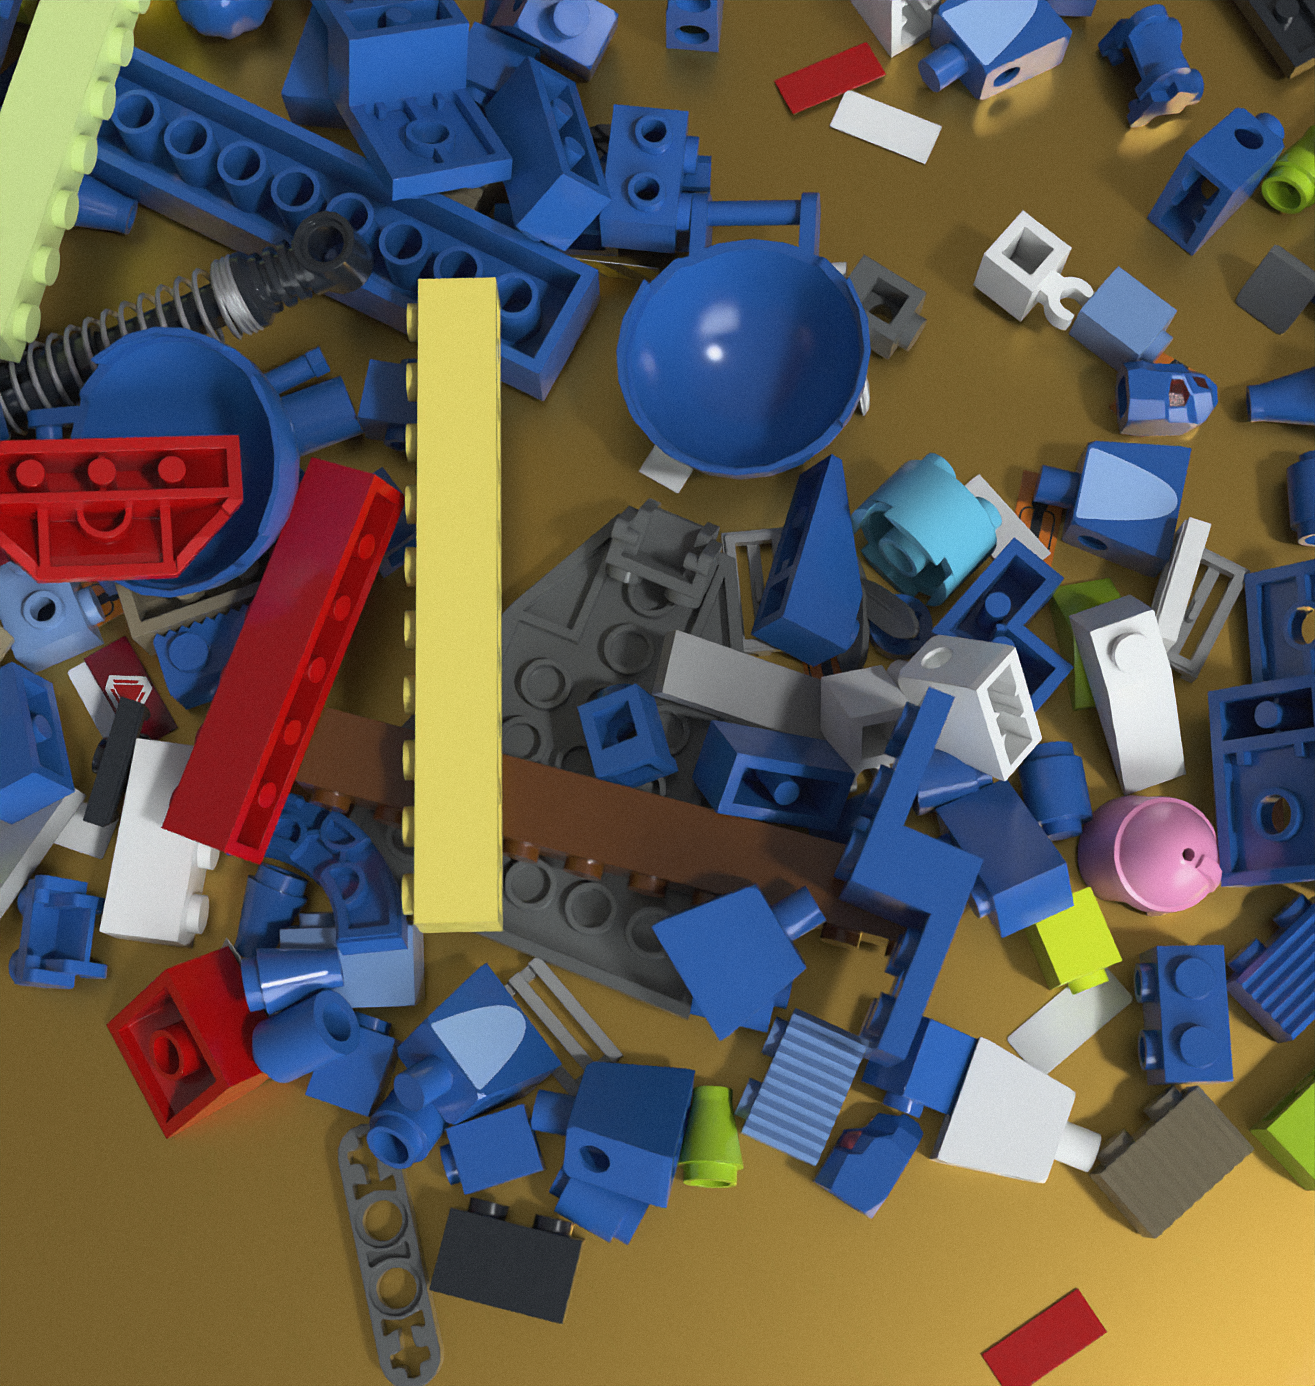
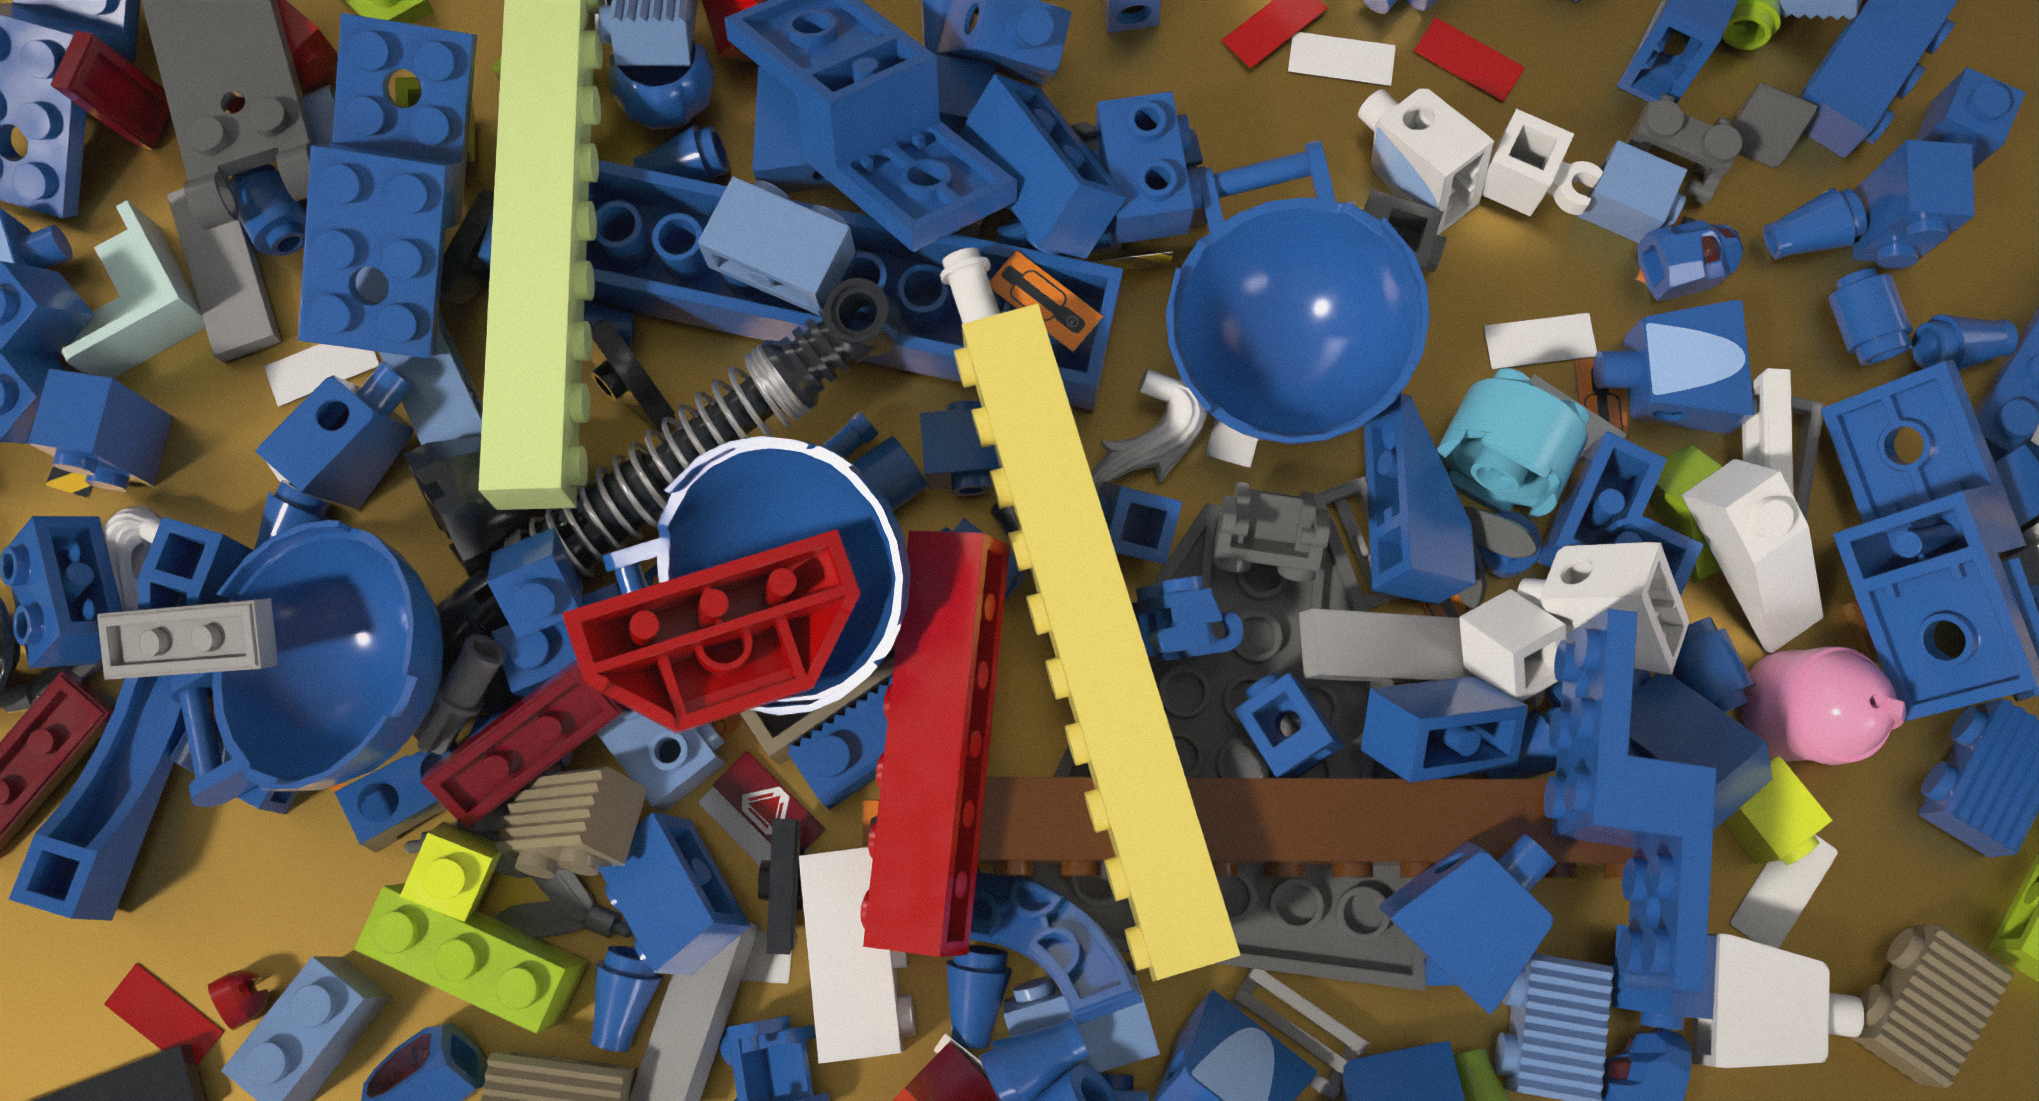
camera: 15 degrees left, 0 degrees up
blue brick [1134,945,1234,1085] -> none
none -> black plate [590,319,676,432]
none -> blue cone [633,125,729,184]
none -> medium blue brick [697,176,856,316]
none -> white pin [940,248,1000,324]
none -> orange sticker [989,250,1103,352]
none -> white piece [1091,368,1207,493]
none -> blue brick [1097,481,1182,565]
none -> blue piece [1132,576,1243,661]
none -> white torso [1358,89,1494,235]
none -> red sticker [1414,17,1526,102]
none -> white sticker [1484,313,1597,369]
none -> dark grey piece [1625,92,1743,205]

